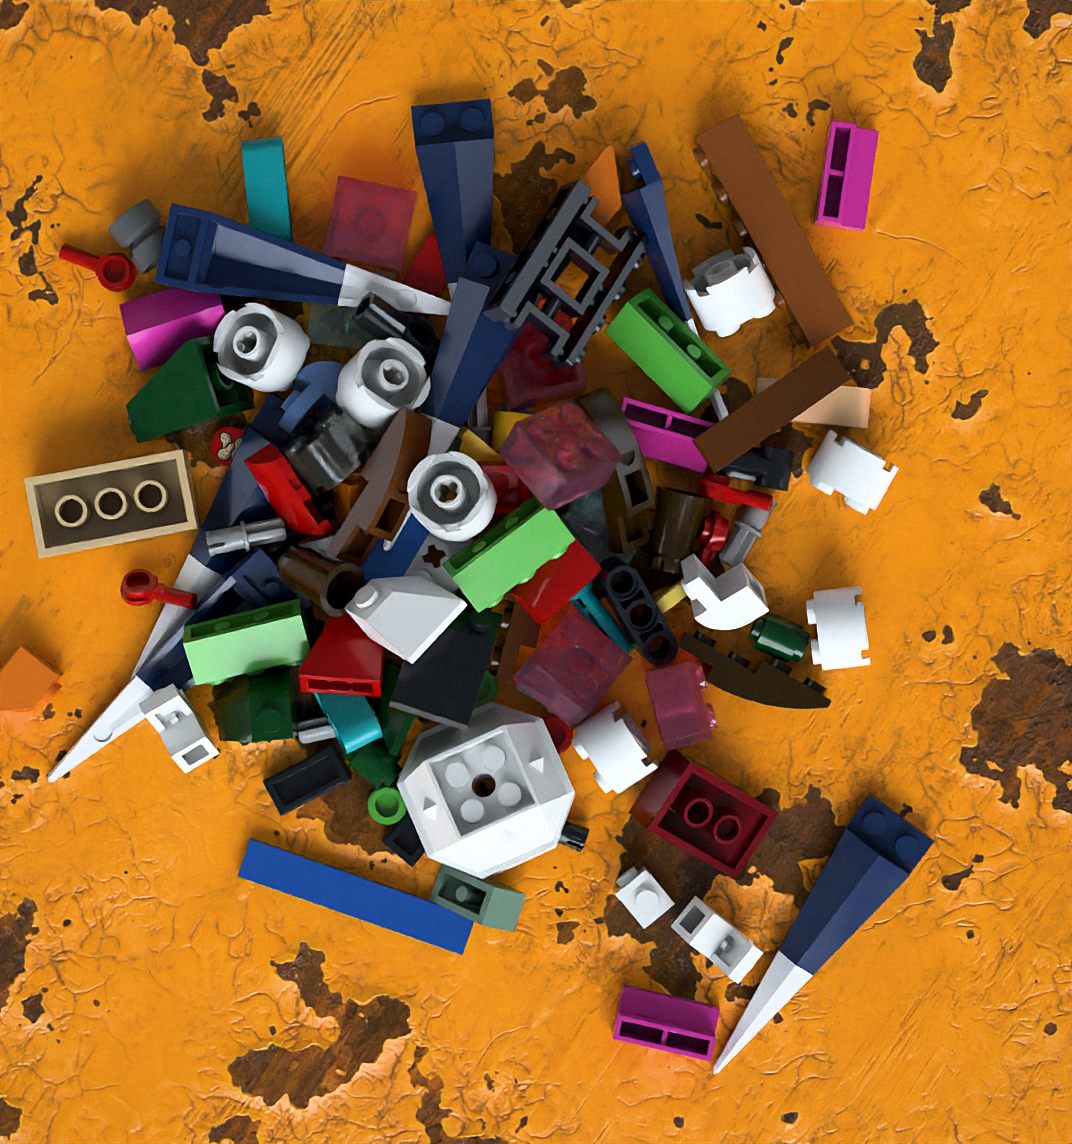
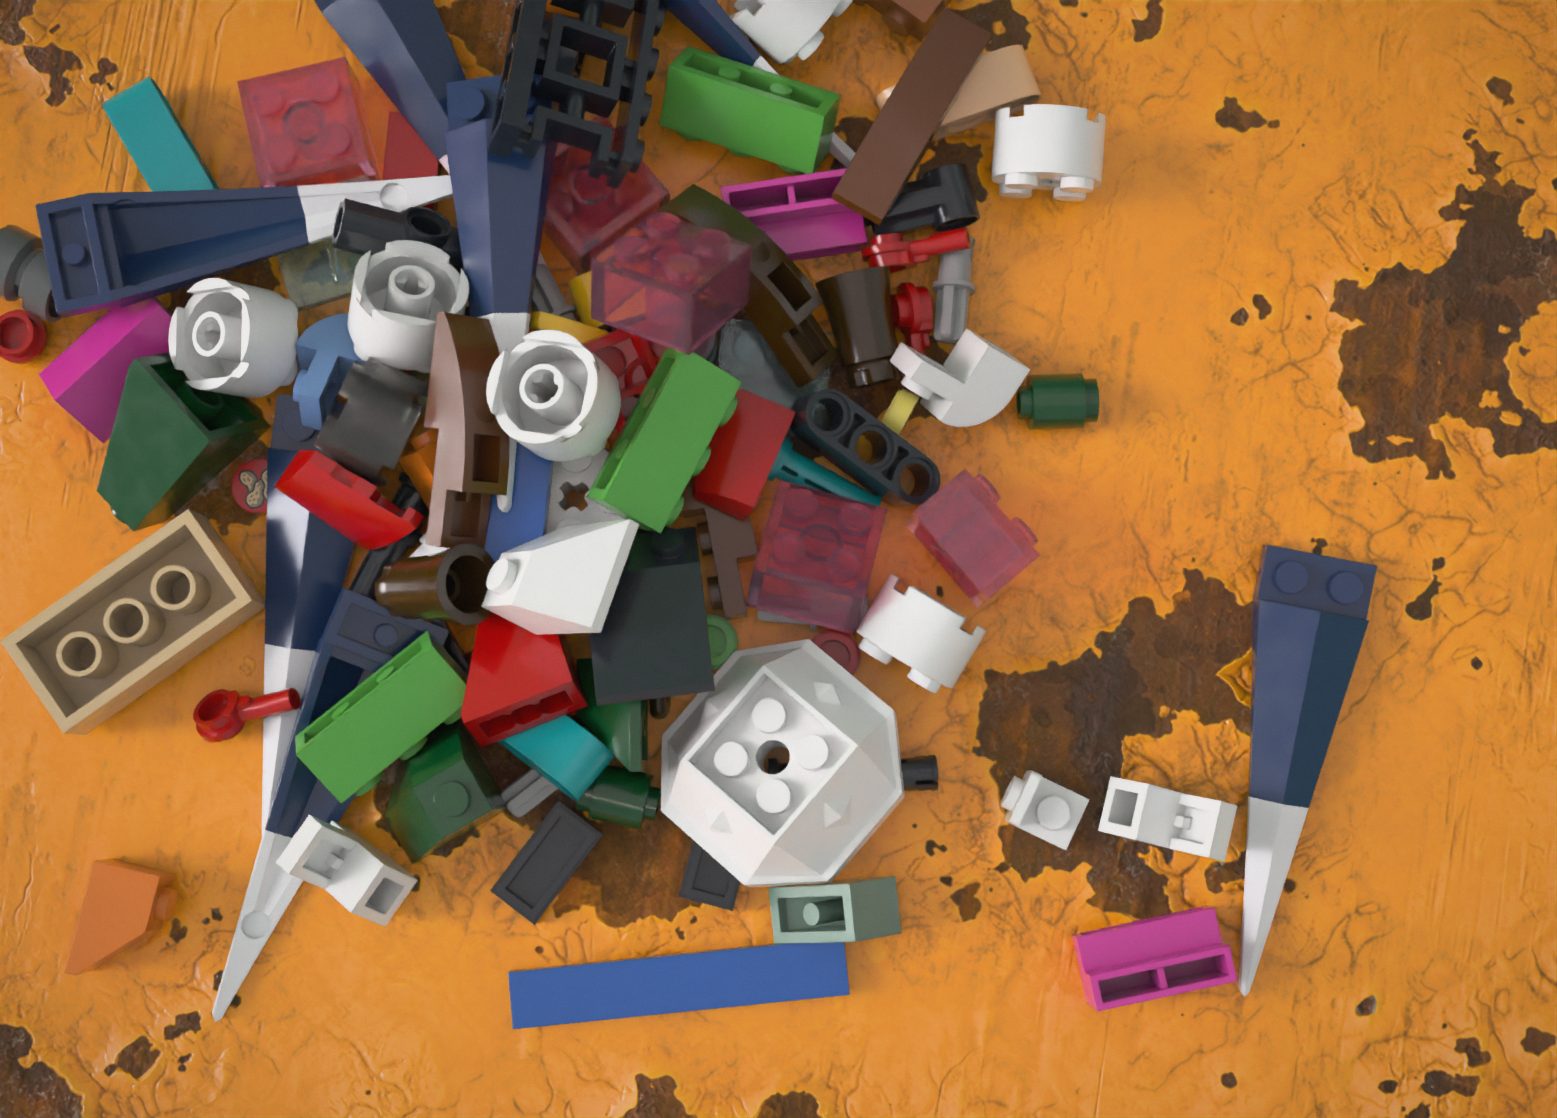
camera: 20 degrees left, 5 degrees down
light grey axle [205,517,287,556] -> none
bright green tile [368,784,407,825] -> none
dark red slope [629,746,779,879] -> none
dark brown slope [677,630,831,709] -> none
white brick [806,586,871,670] -> none

